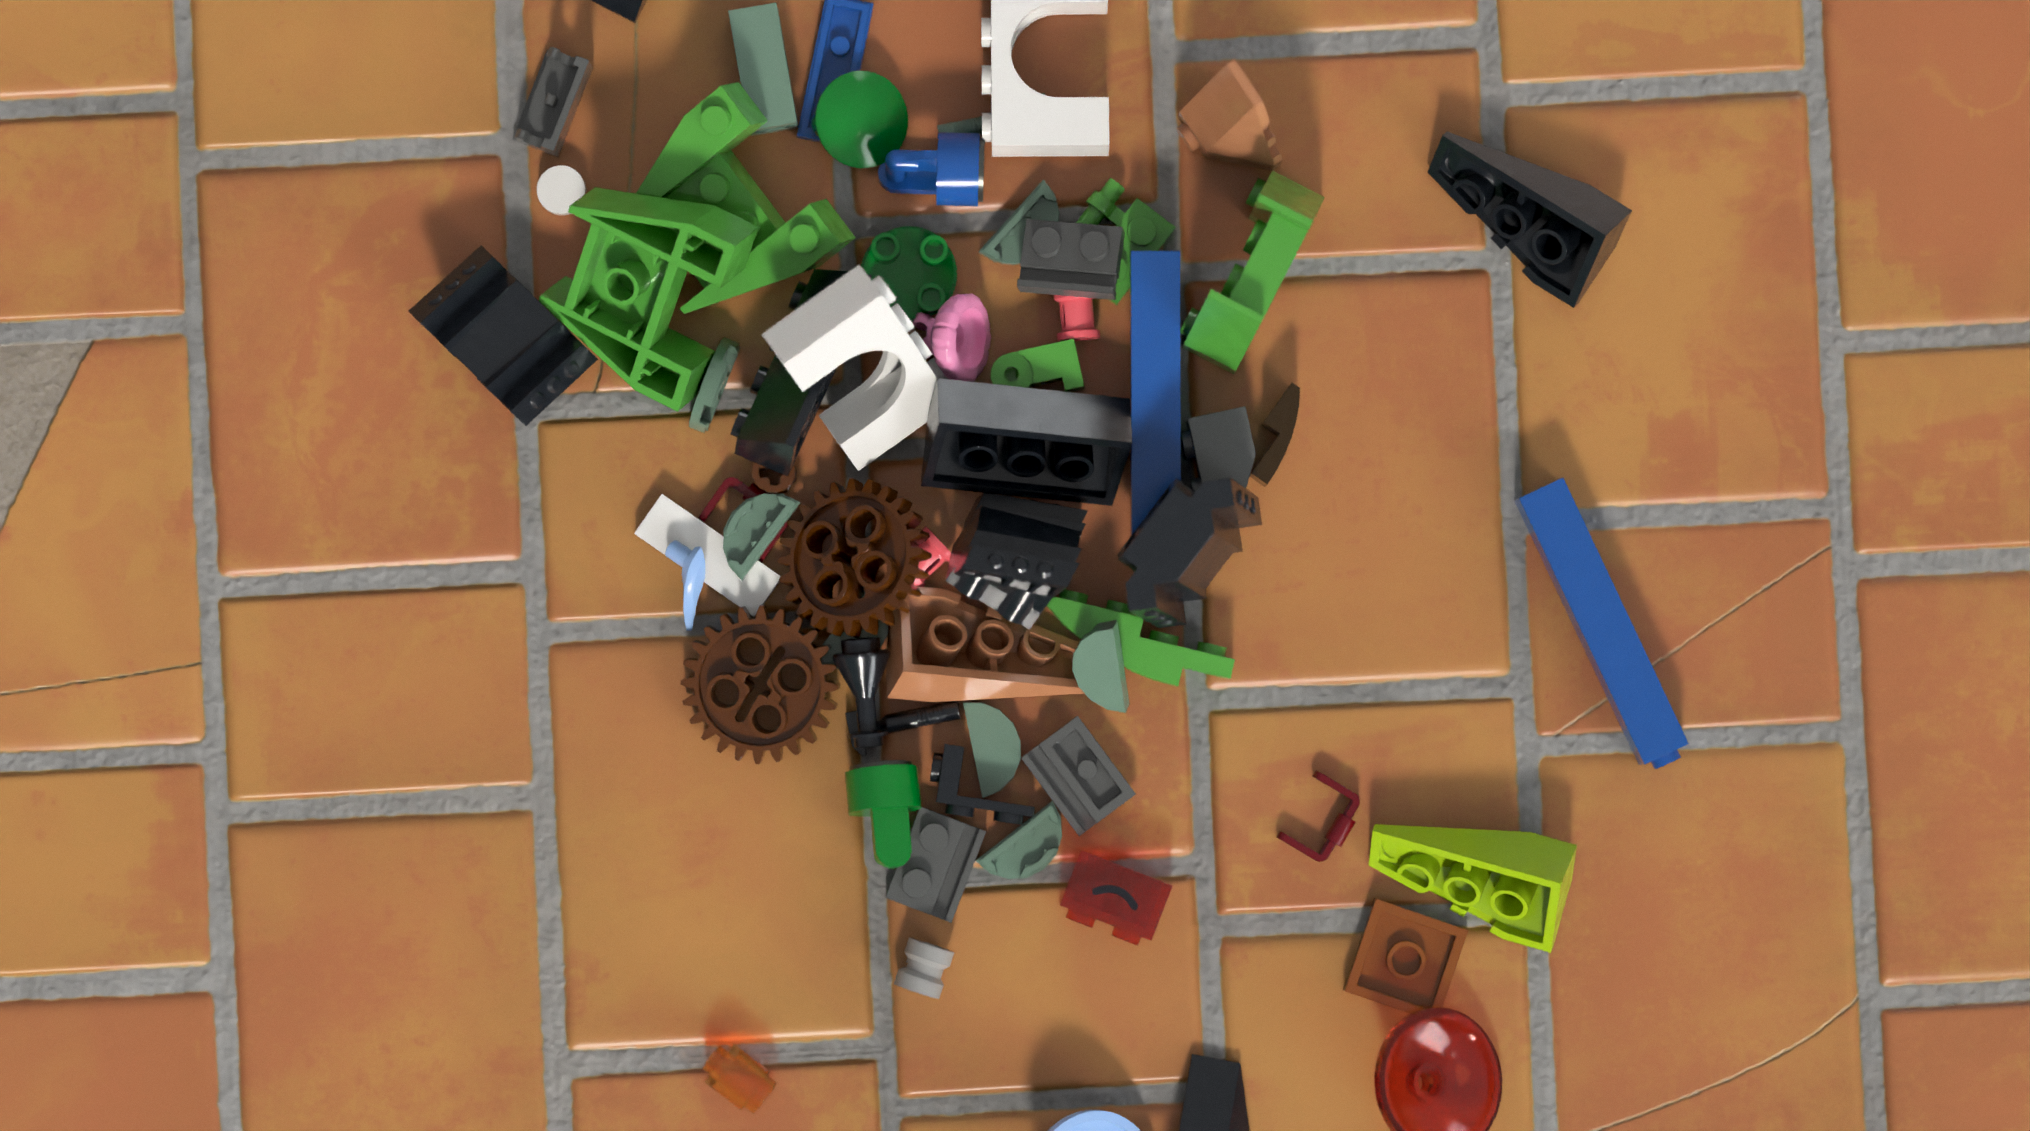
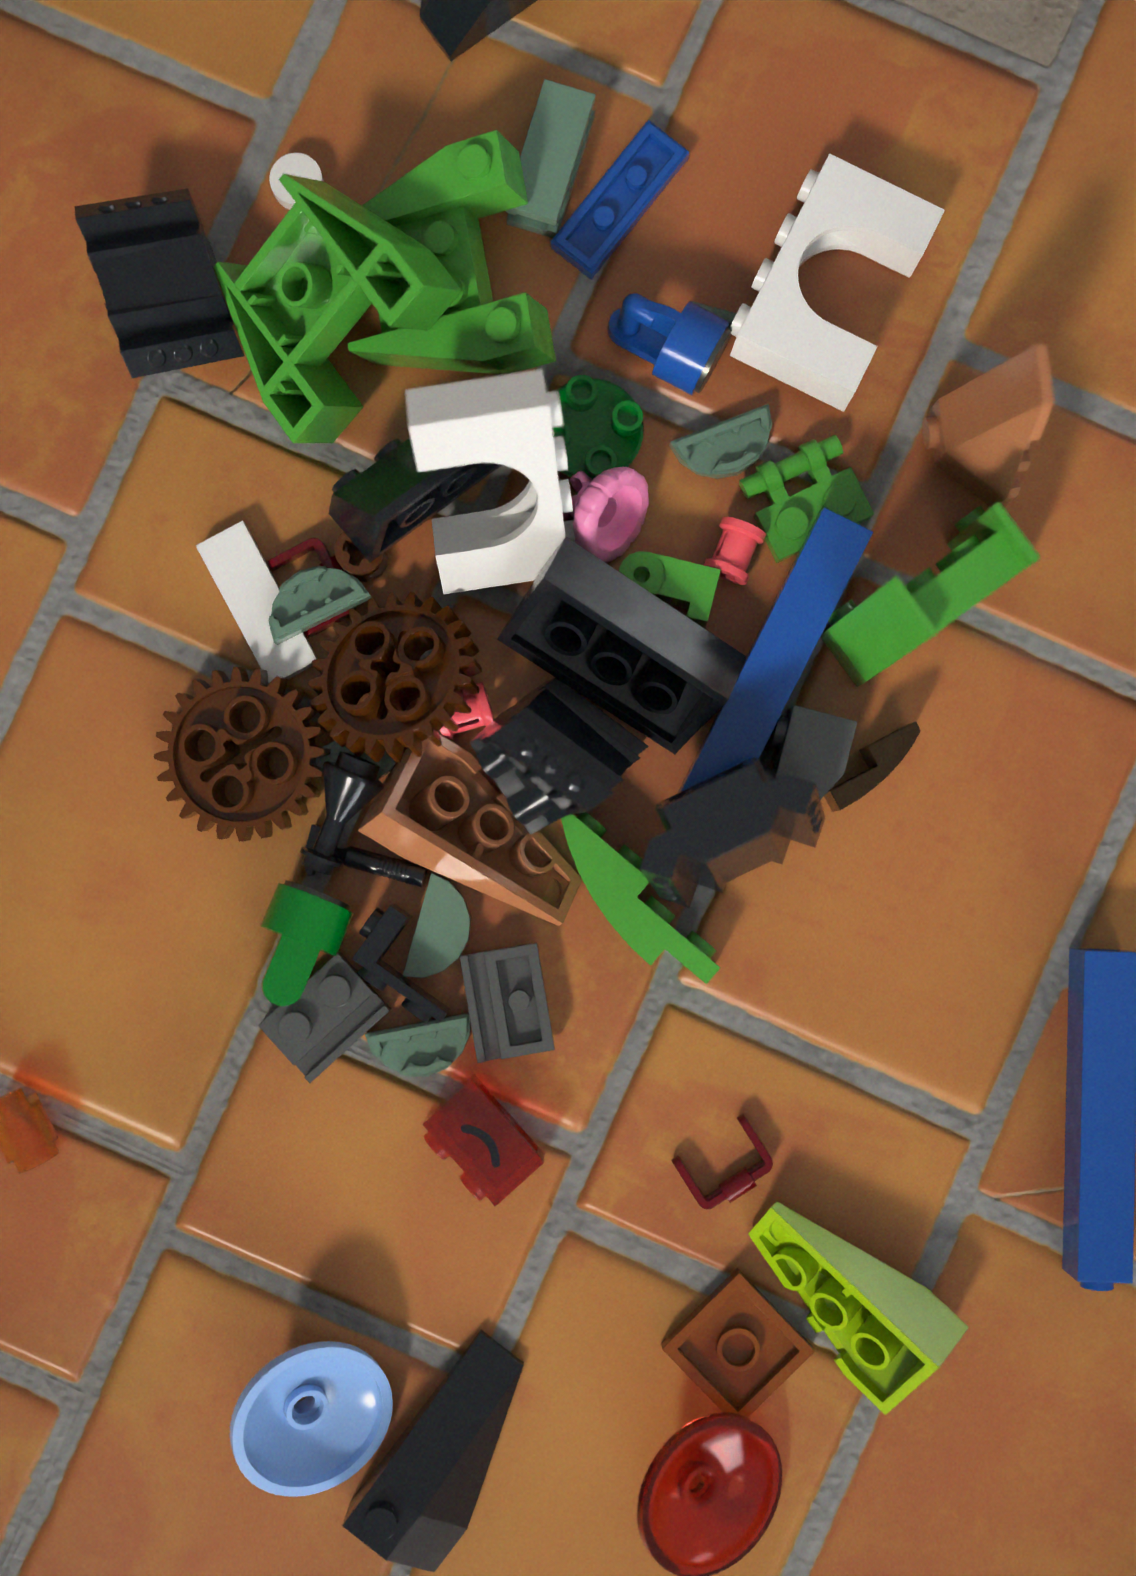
camera: 30 degrees right, 0 degrees up
dark grey hinge [512,47,593,157] -> none
light blue bar [665,540,705,631] -> none
sand green tile [689,337,741,433] -> none
green dish [812,71,908,169] -> none
light grey wheel [894,937,955,999] -> none
dark grey plate [1017,219,1125,300] -> none
sand green tile [1072,620,1130,713] -> none

